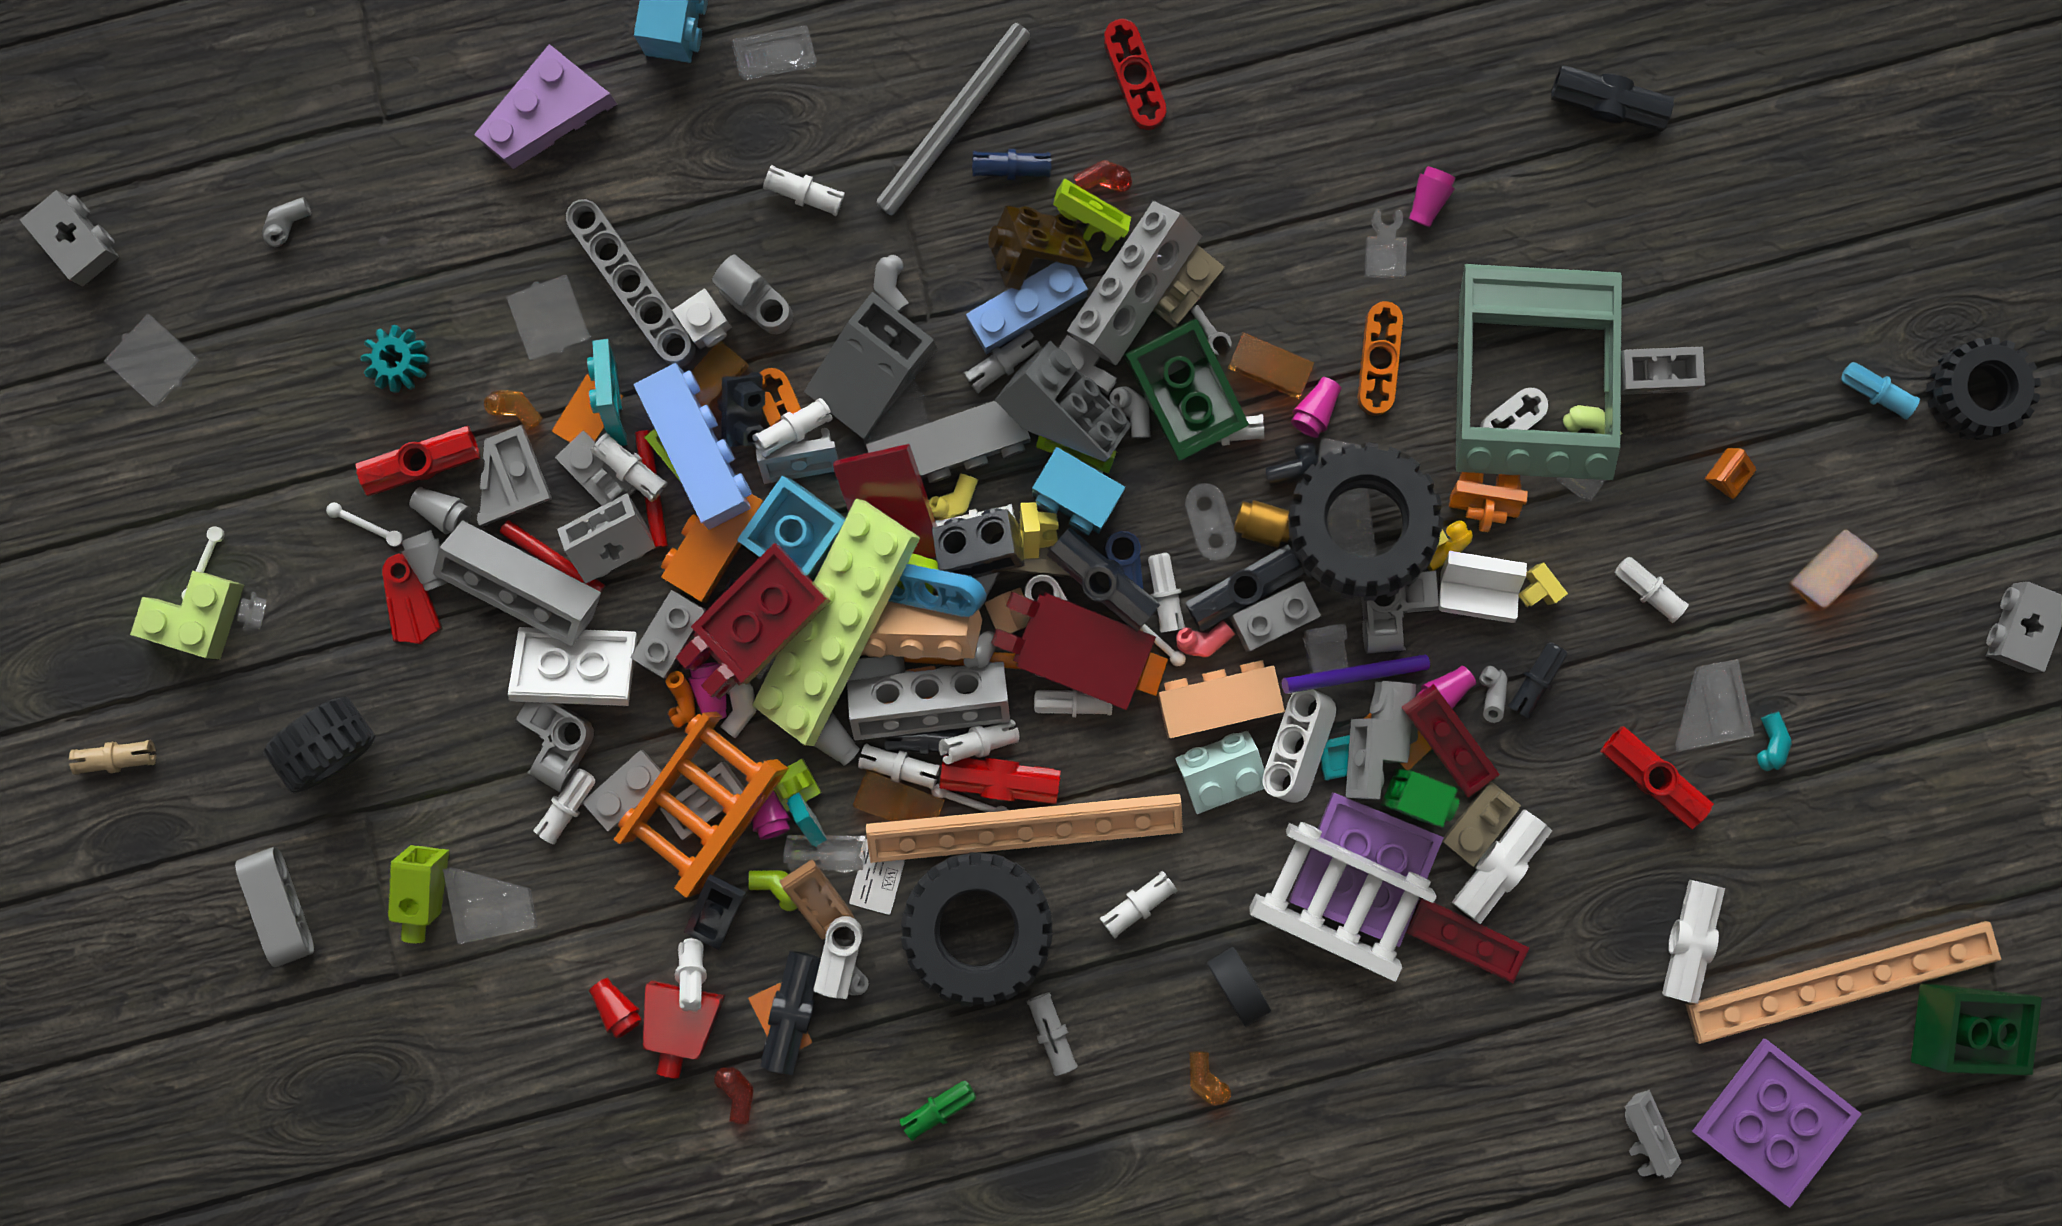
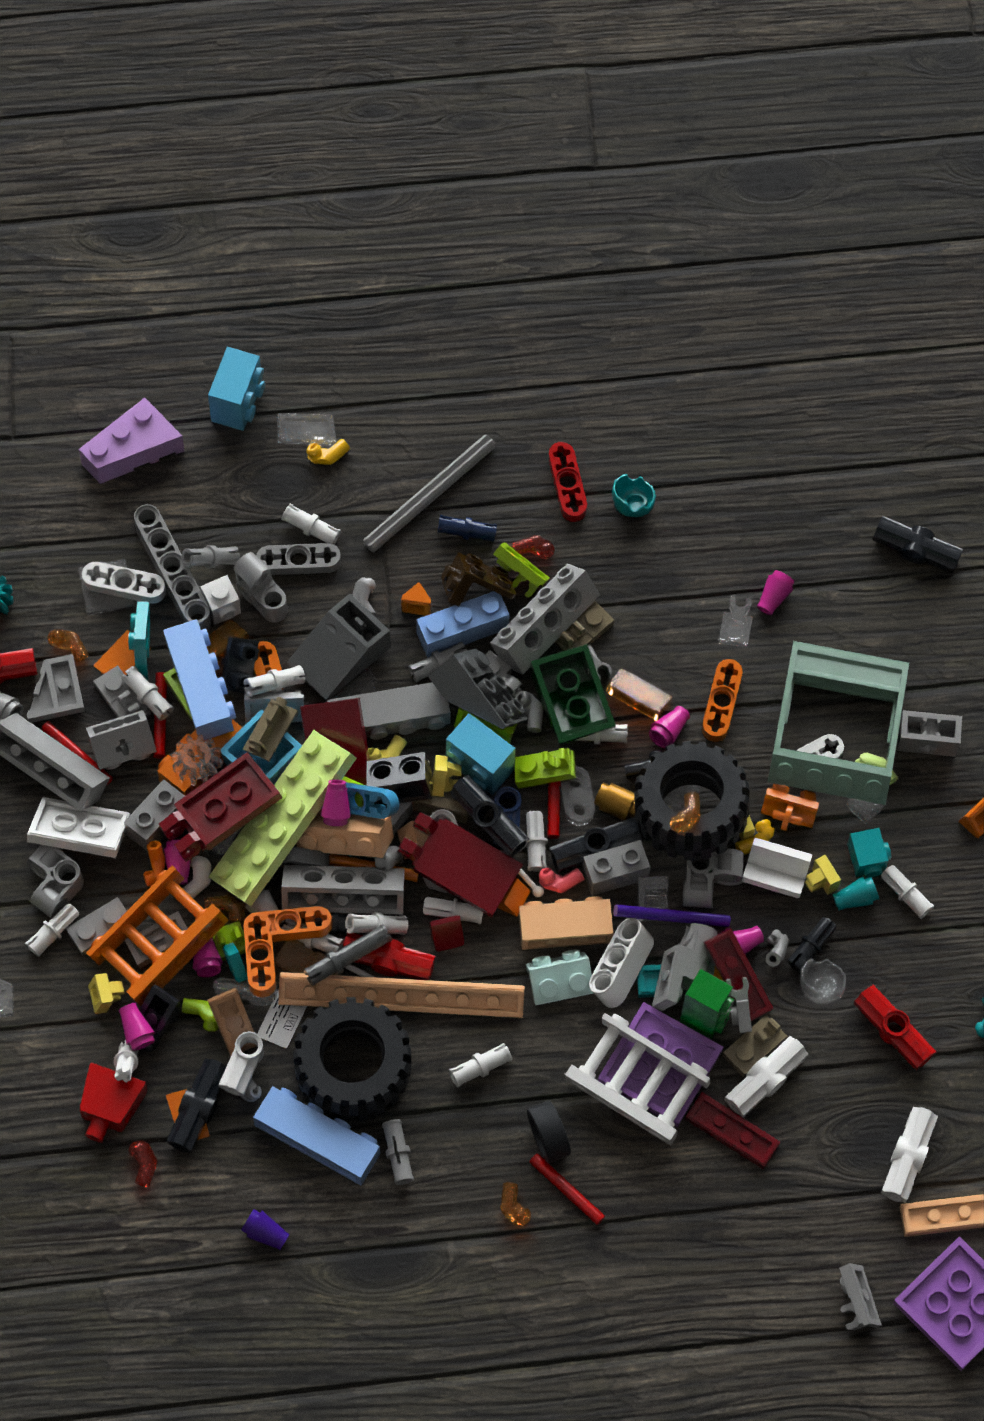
camera: 10 degrees right, 20 degrees down
red cone [589,977,642,1039] -> none
green axle [899,1081,976,1141] -> none
clear wing [1675,659,1754,751] -> none
none -> white beam [82,562,166,604]
none -> light yellow tile [88,973,125,1014]
none -> dark pink cone [119,1003,155,1051]
none -> clear gear [171,733,223,786]
none -> light grey pin [182,545,240,569]
none -> clear orange arm [204,895,246,921]
none -> dark purple cone [241,1209,289,1250]
none -> dark tan hinge [243,697,298,762]
none -> orange beam [243,906,332,998]
none -> light blue brick [253,1086,380,1186]
none -> light grey beam [256,543,341,575]
none -> dark grey pin [303,924,392,986]
none -> yellow arm [306,439,350,465]
none -> dark pink cone [321,779,351,826]
none -> orange slope [401,582,431,616]
none -> dark red slope [430,915,464,952]
none -> lime plate [515,748,576,788]
none -> red bar [529,1153,606,1225]
none -> red bar [548,781,560,839]
none -> teal hair [612,474,656,517]
none -> clear orange arm [670,792,701,833]
none -> light grey plate [726,977,752,1033]
none -> clear hair [800,959,847,1004]
none -> teal cone [832,876,879,911]
none -> teal brick [847,828,891,878]

